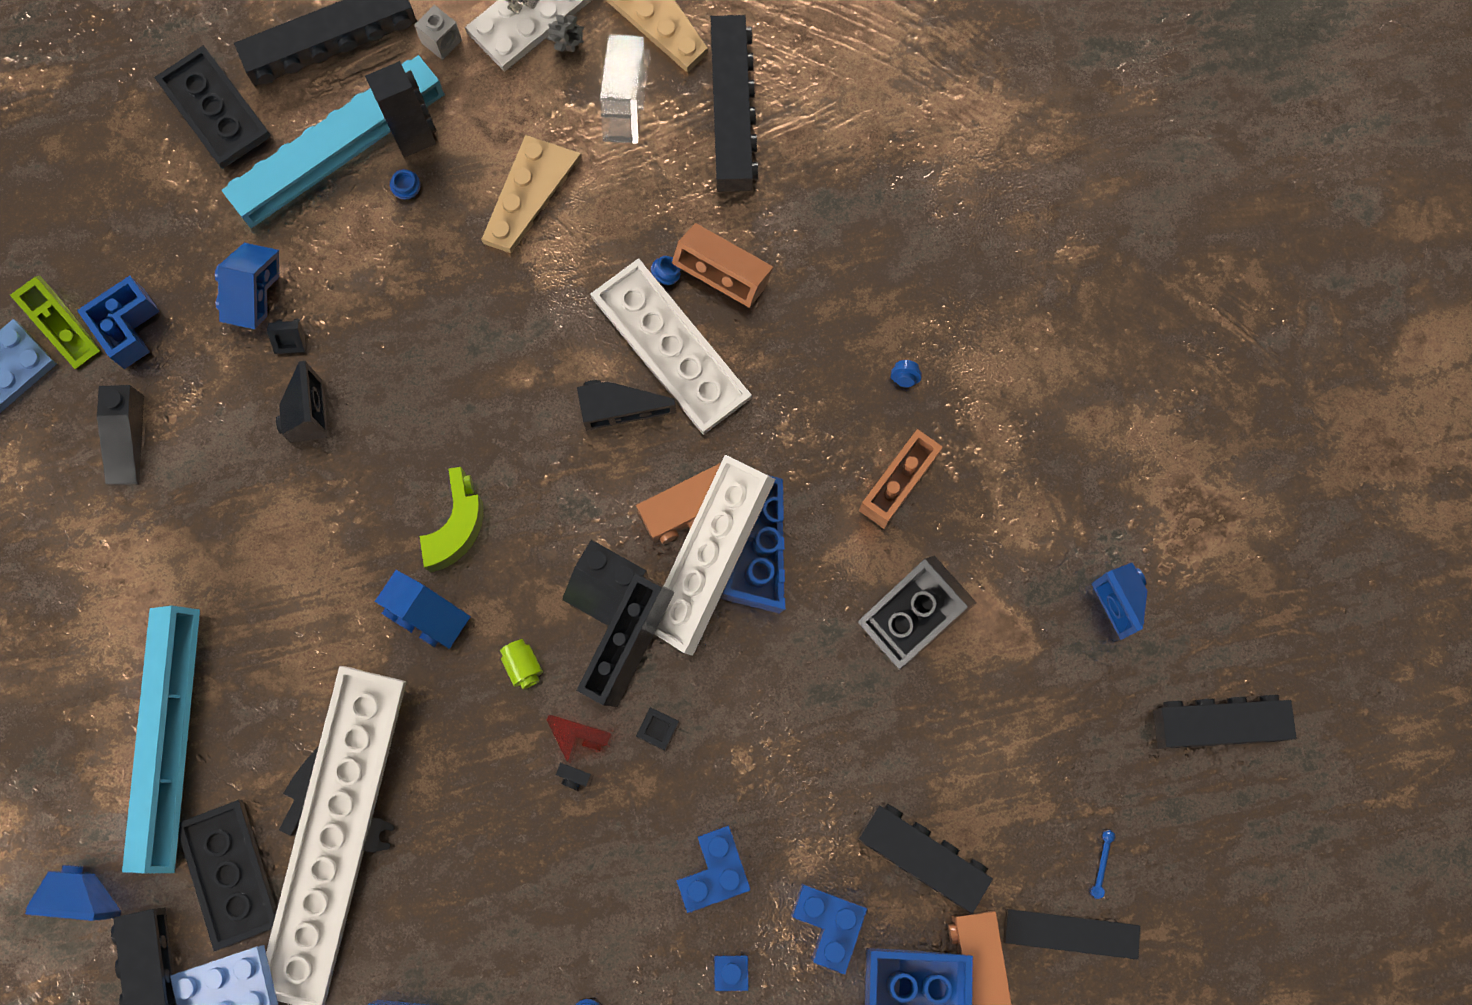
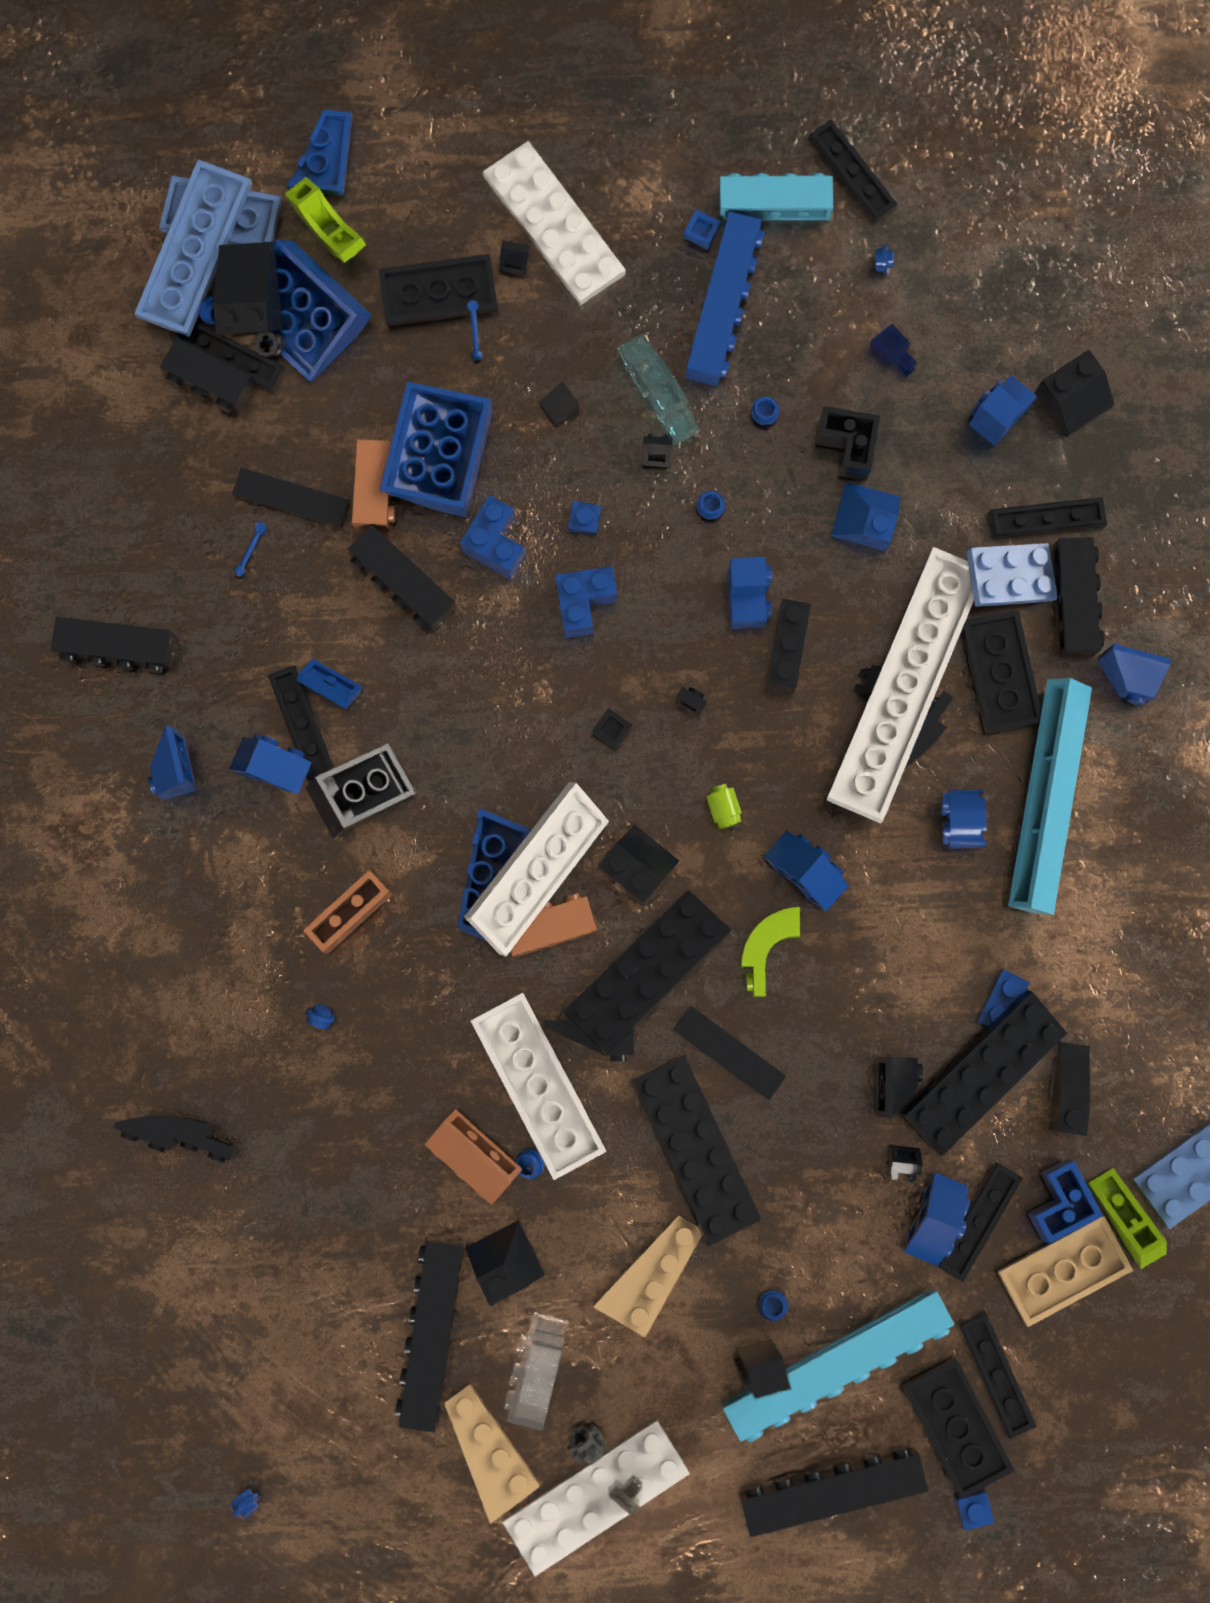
camera: 170 degrees left, 5 degrees up
light grey brick [414,5,462,60] -> none
clear red slope [547,715,614,763] -> none
black brick [577,573,675,707] -> none
none -> black slope [114,1115,239,1163]
none -> blue brick [229,734,312,795]
none -> black tile [268,665,335,783]
none -> blue plate [296,659,362,709]
none -> black slope [465,1220,545,1306]
none -> black plate [564,890,731,1055]
none -> black plate [630,1055,762,1246]
none -> black tile [673,1006,786,1100]
none -> blue brick [727,557,772,629]
none -> black brick [765,599,811,694]
none -> black plate [901,989,1067,1157]
none -> black tile [937,1162,1023,1282]
none -> blue brick [941,789,987,849]
none -> blue plate [955,1490,994,1531]
none -> black tile [957,1311,1037,1439]
none -> blue plate [976,969,1030,1028]
none -> tan plate [997,1216,1134,1327]

